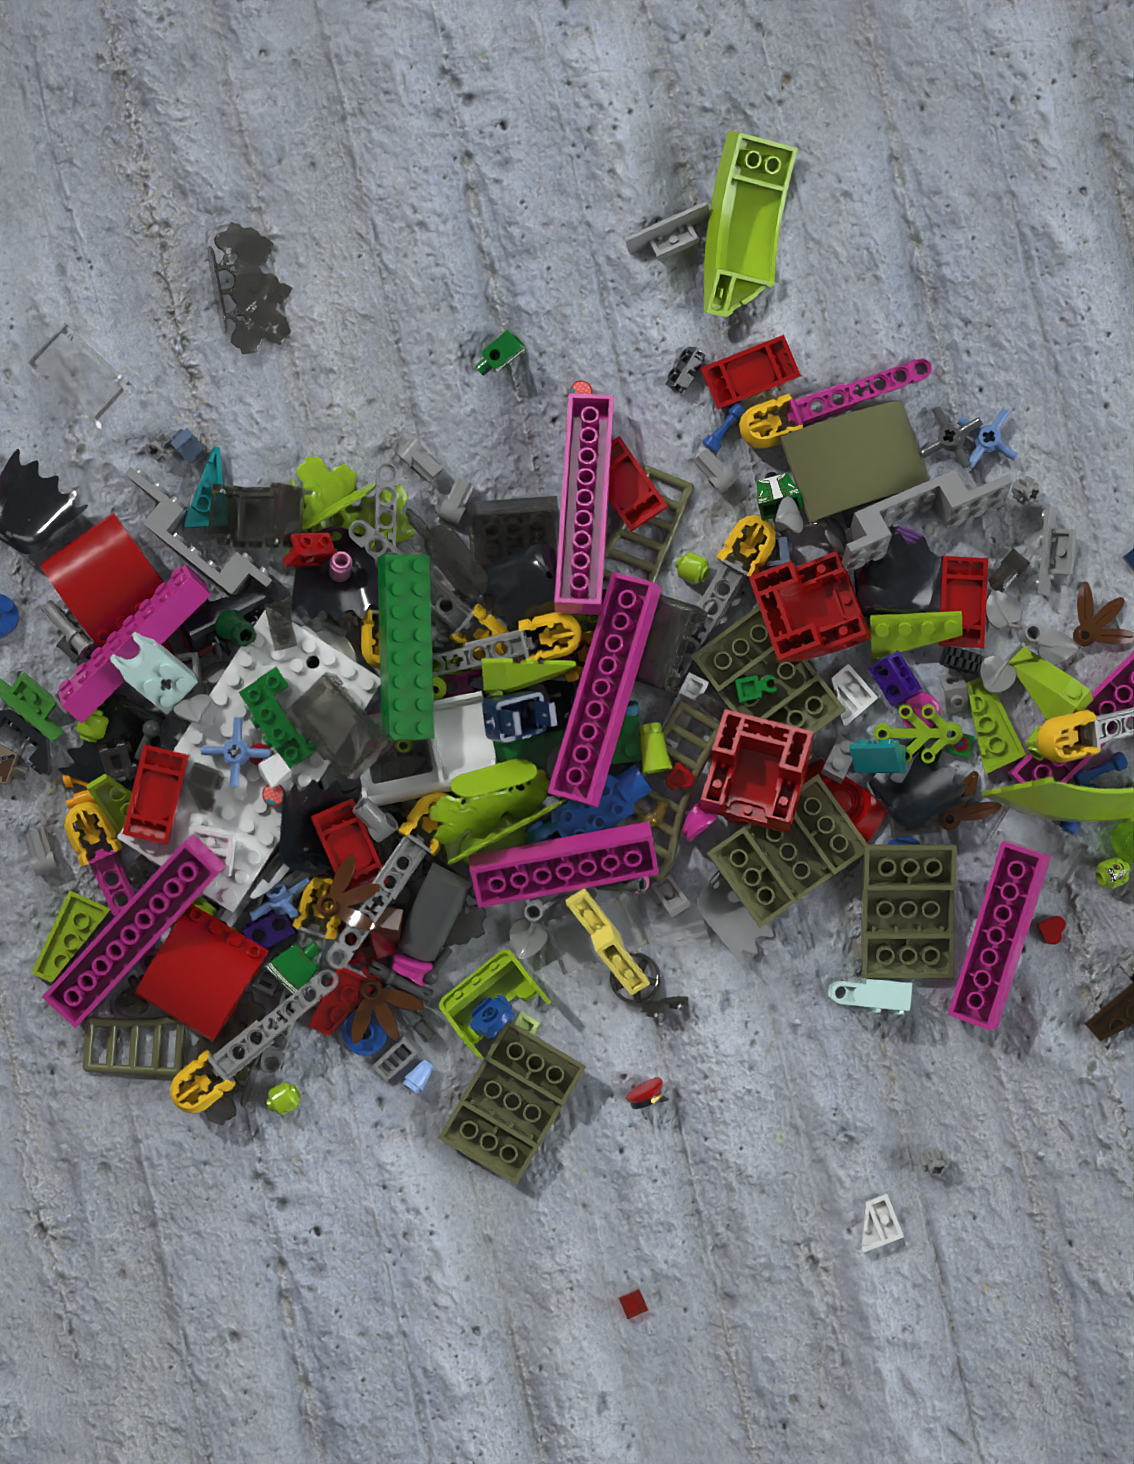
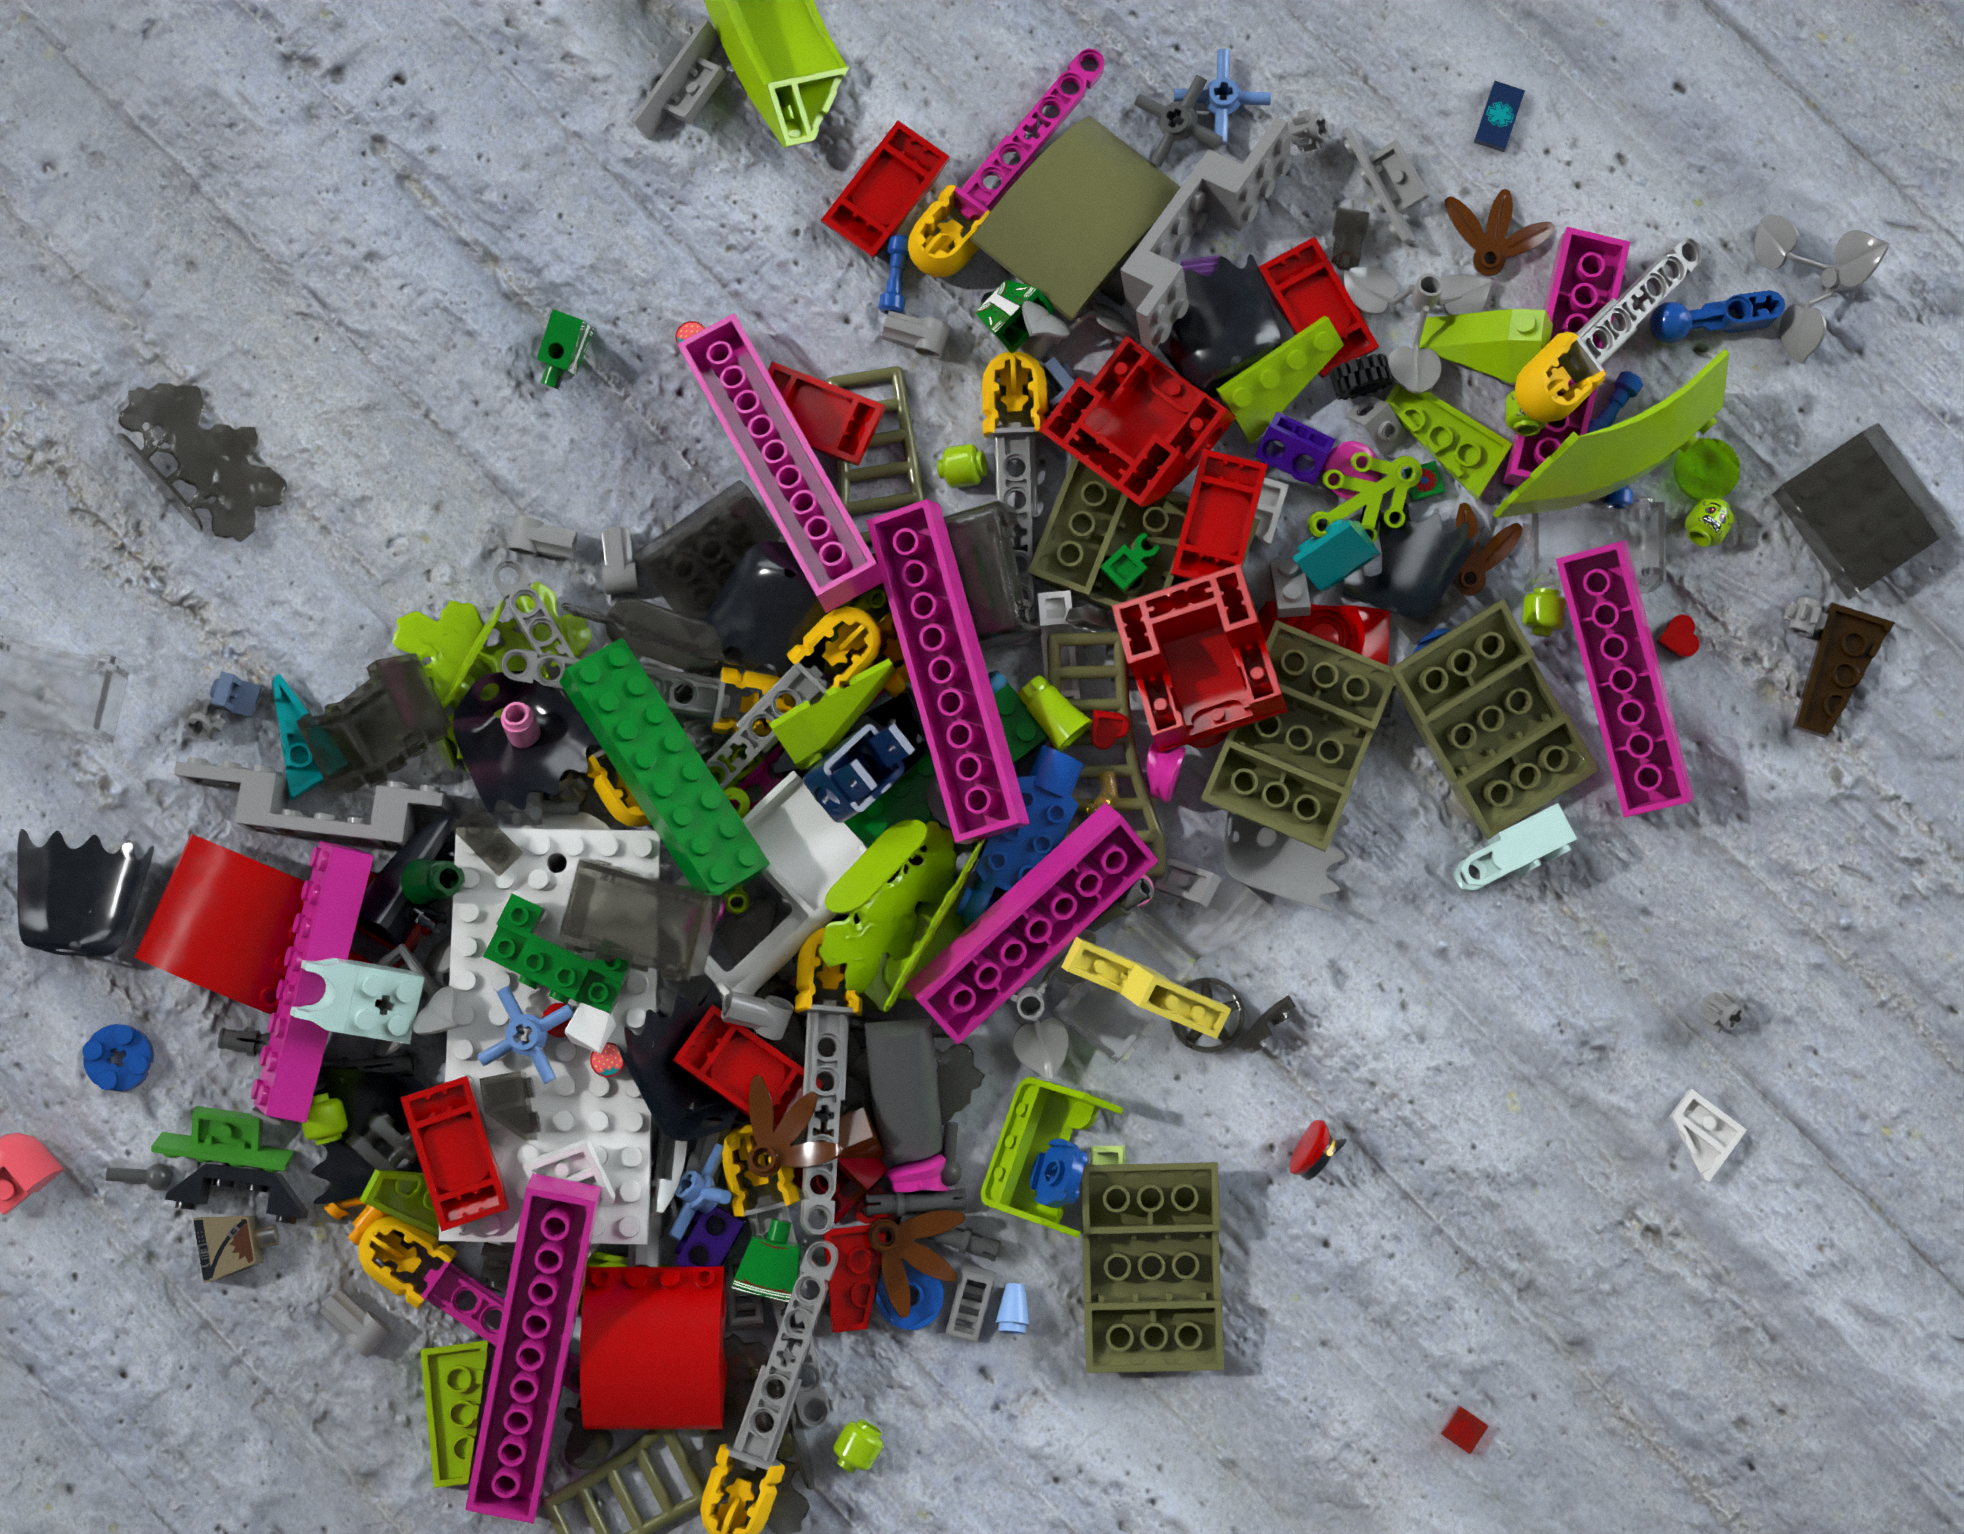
camera: 30 degrees left, 5 degrees down
light grey pin [41,600,96,658] -> none
dark grey bar [134,720,161,760] -> none
red bracket [282,533,336,567] -> none
black hinge [666,346,705,393] -> none
none -> red slope [1170,449,1268,580]
none -> lime head [1522,588,1567,637]

